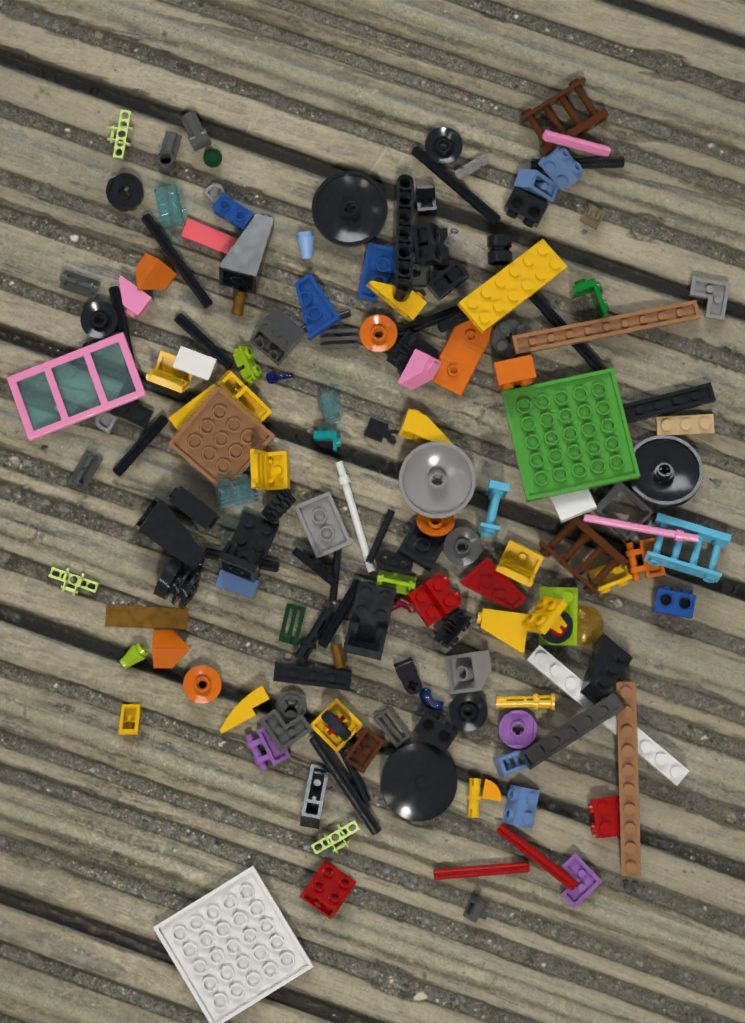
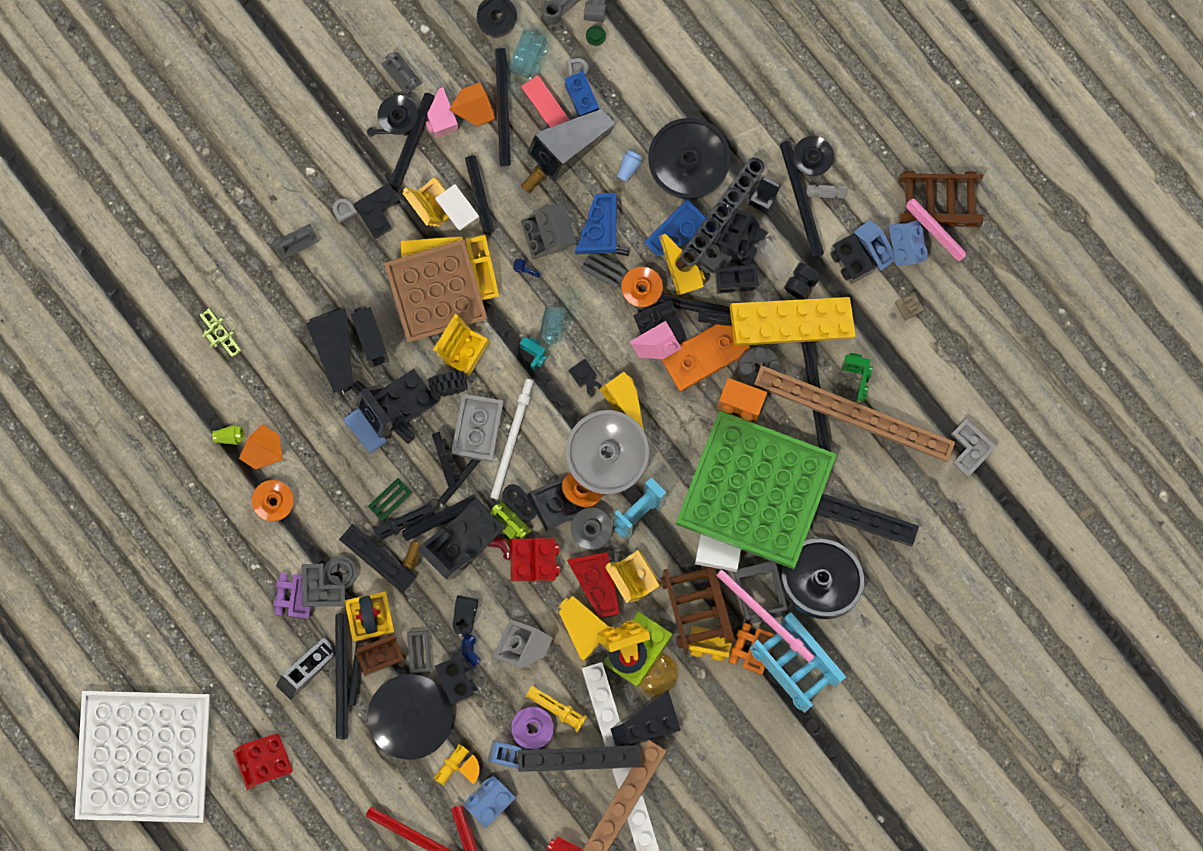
camera: 30 degrees right, 5 degrees down
door [7,332,147,441] -> none
pearl gold sticker [105,605,188,630] -> none
black axle [113,415,169,476] -> none
yellow slope [118,704,141,735] -> none
black wheel [153,559,202,609] -> none
clear light blue brick [213,474,259,510] -> none
yellow slope [220,685,270,734] -> none
lime hinge [232,345,263,386] -> none
yellowish green piece [311,820,360,854] -> none
black bar [366,509,395,564] -> none
black hinge [433,608,471,649] -> none
black dish [449,692,488,731] -> none
black axle [531,157,625,170] -> none
blue brick [652,586,696,619] -> none
tan plate [655,414,715,436] -> none

